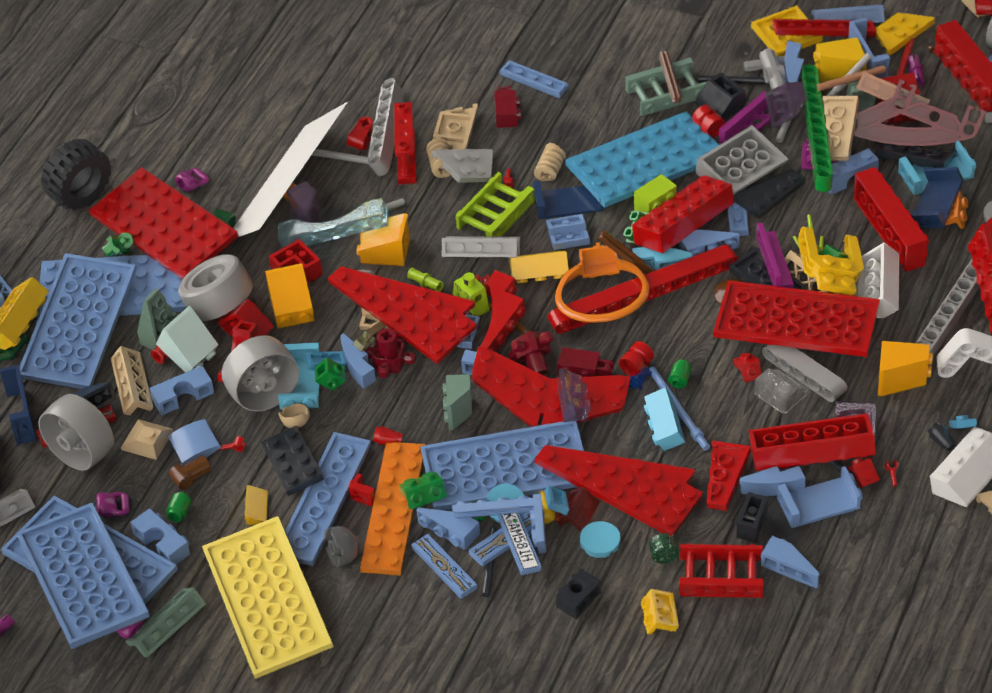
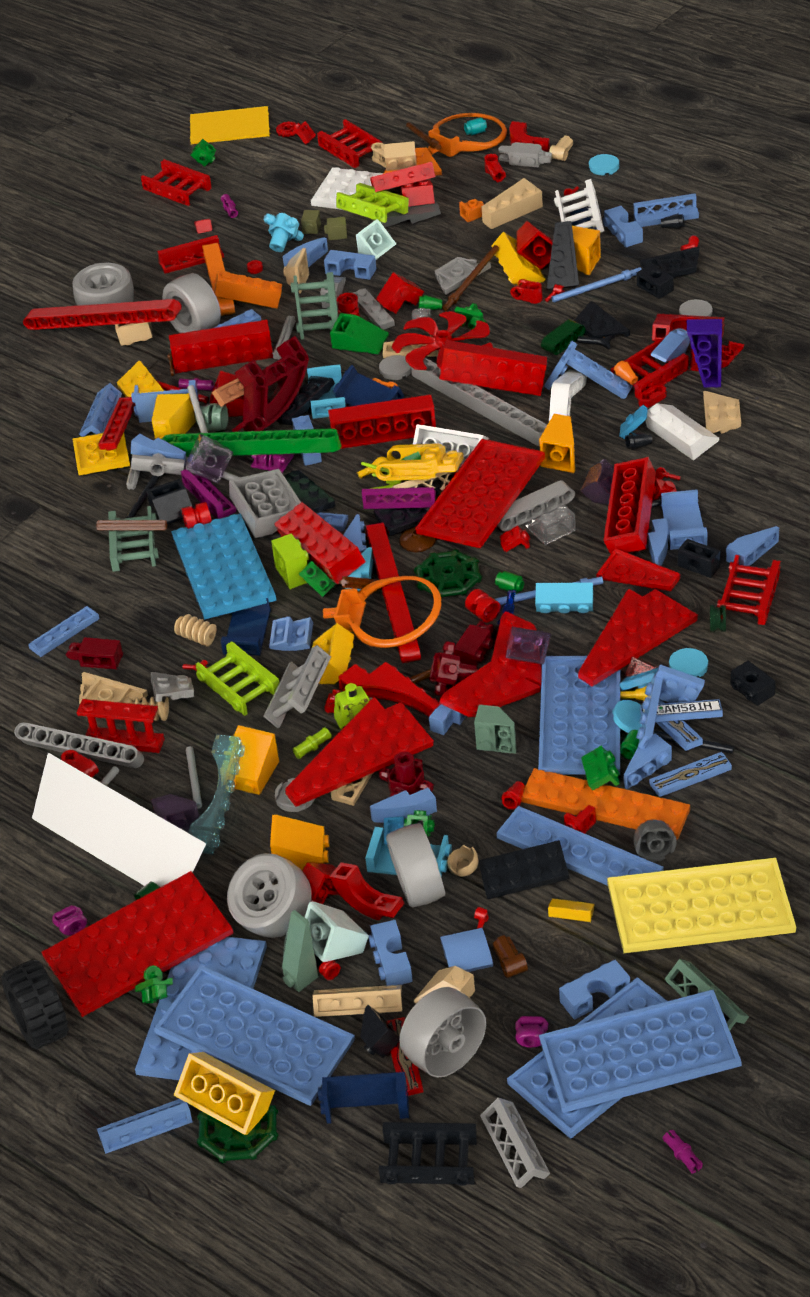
camera: 75 degrees left, 5 degrees down
green brick [166,492,192,523] -> none
red brick [269,239,323,284] -> none
olive hinge [352,322,386,352] -> none
yellow bracket [641,589,679,634] -> none
nougat bar [817,65,886,91] -> none
tan wing [823,96,859,161] -> none
none -> yellow piece [357,456,389,478]
none -> dark green plate [414,549,482,599]

